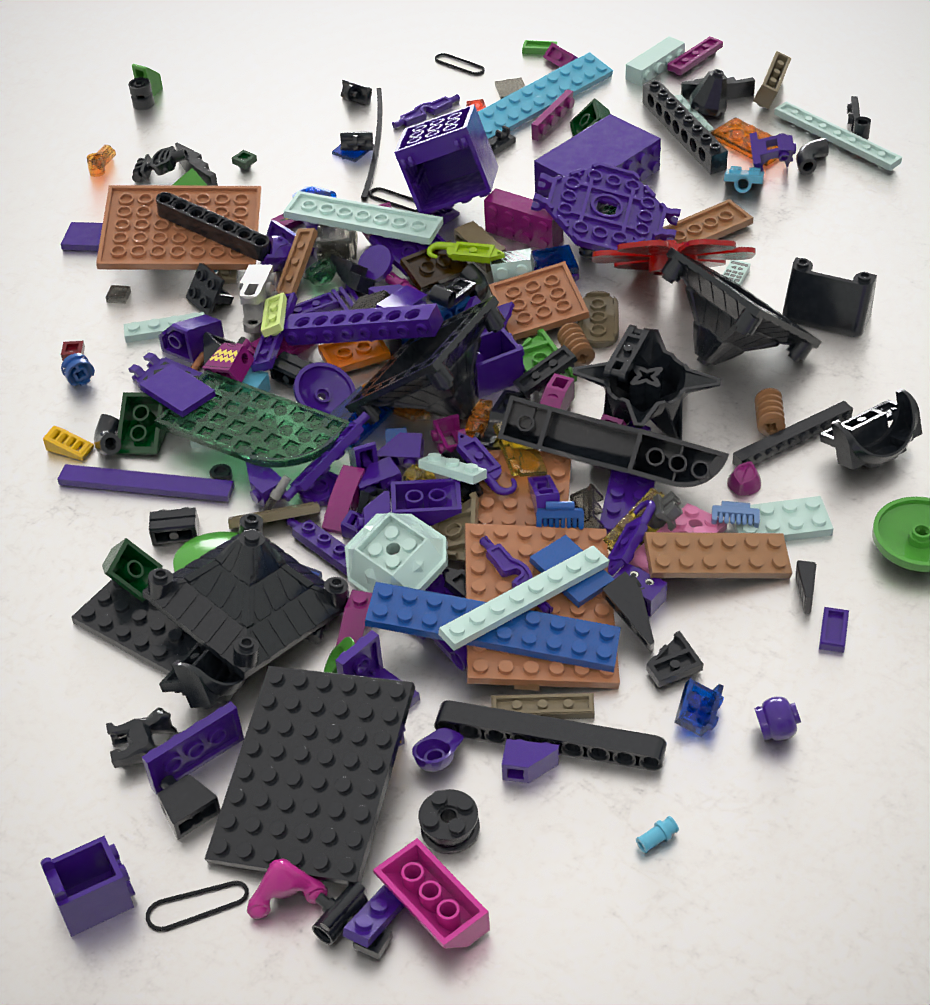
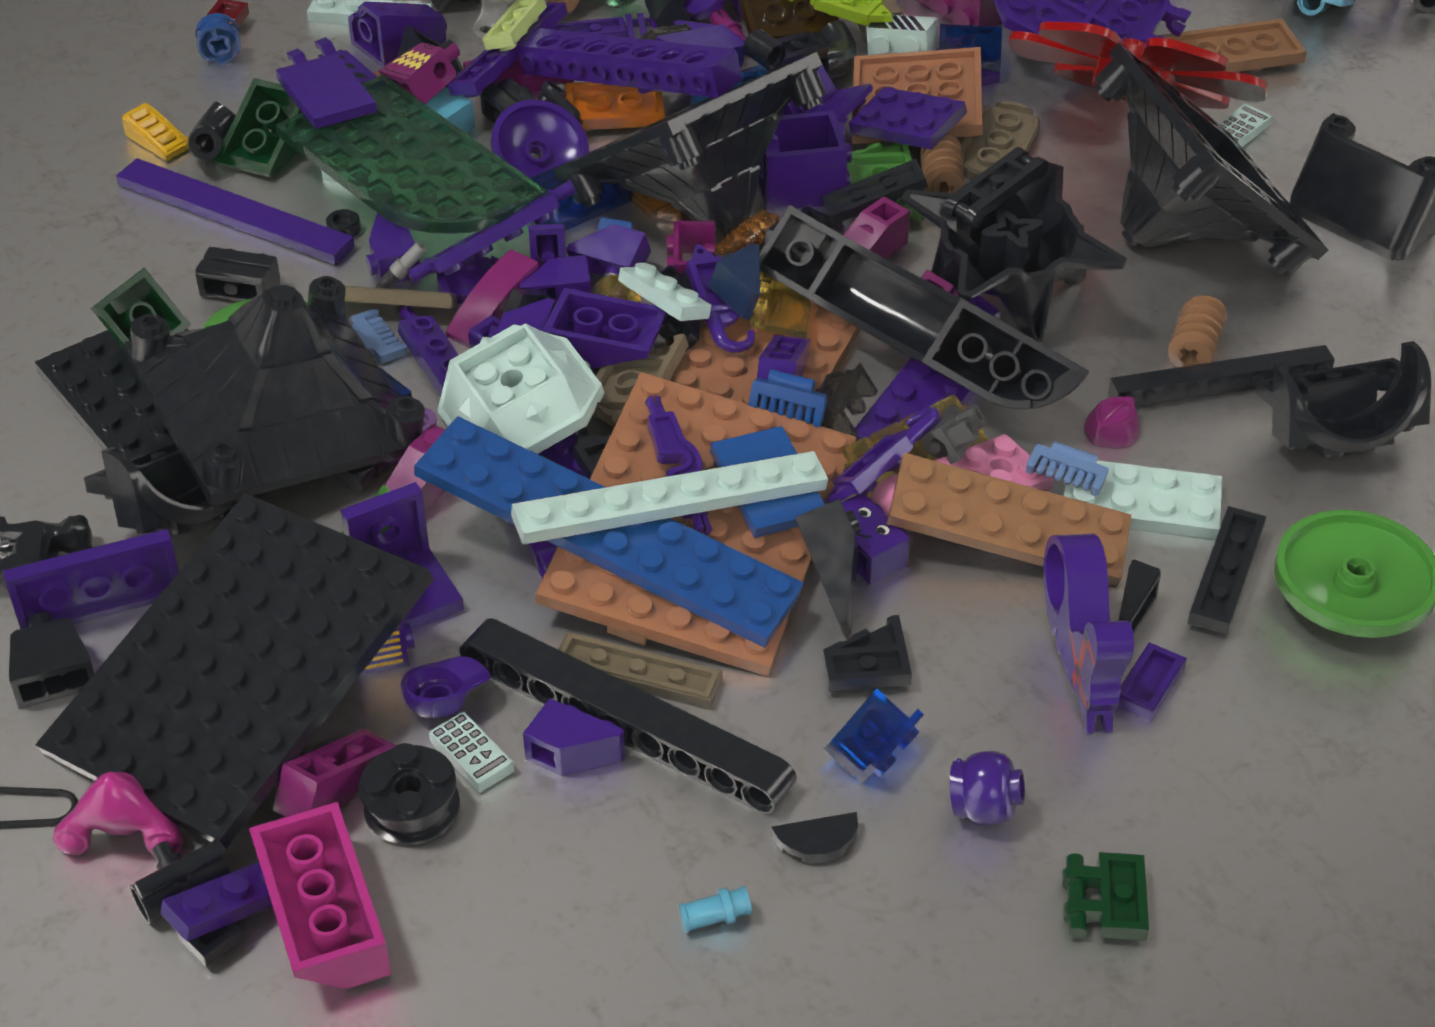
camera: 15 degrees right, 0 degrees up
none -> magenta slope [273,728,397,817]
none -> medium blue piece [350,309,407,364]
none -> light aqua tile [428,711,514,793]
none -> black piece [537,80,584,124]
none -> dark blue slope [708,244,760,320]
none -> black tile [771,812,858,864]
none -> dark purple plate [848,87,967,150]
none -> dark purple animal [1043,533,1134,734]
none -> dark green plate [1062,852,1149,941]
none -> black plate [1187,506,1267,635]

